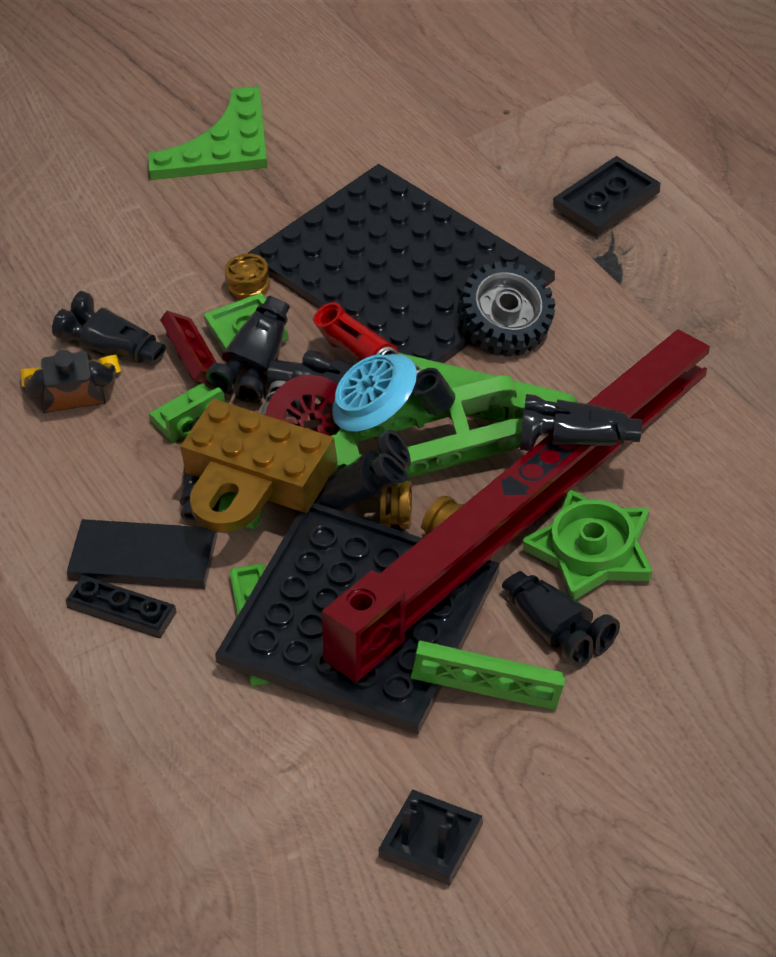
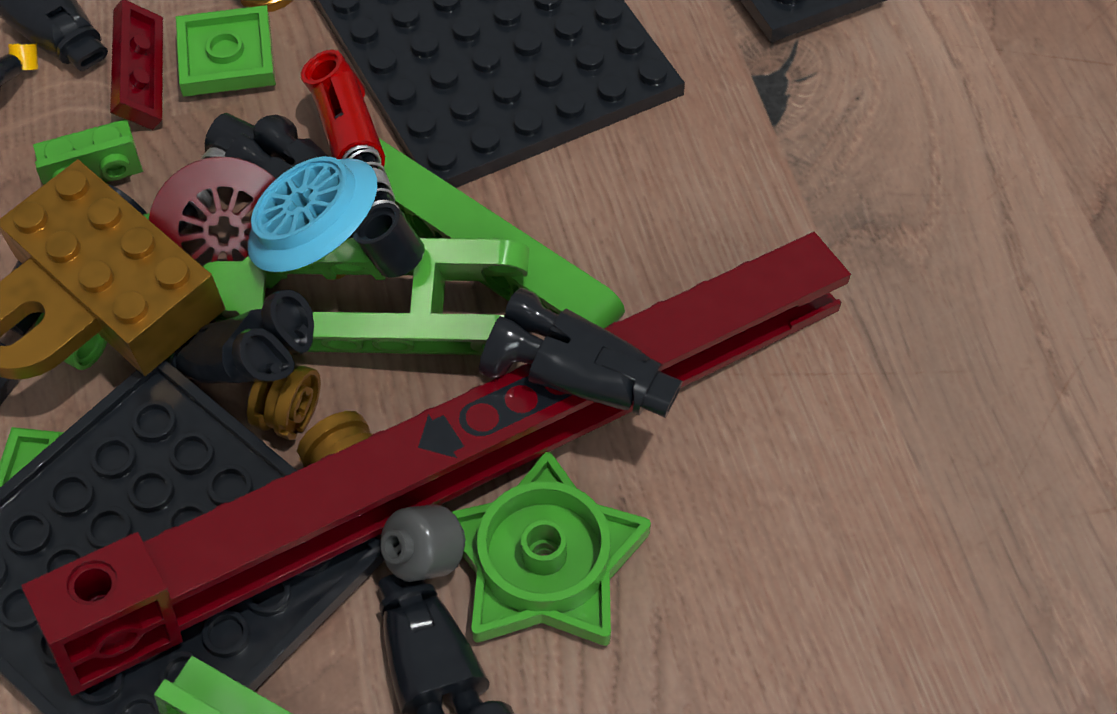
camera: 15 degrees right, 10 degrees up
black piece [205,296,290,403] -> none
wheel [457,261,555,356] -> none
none -> dark grey head [380,504,465,582]

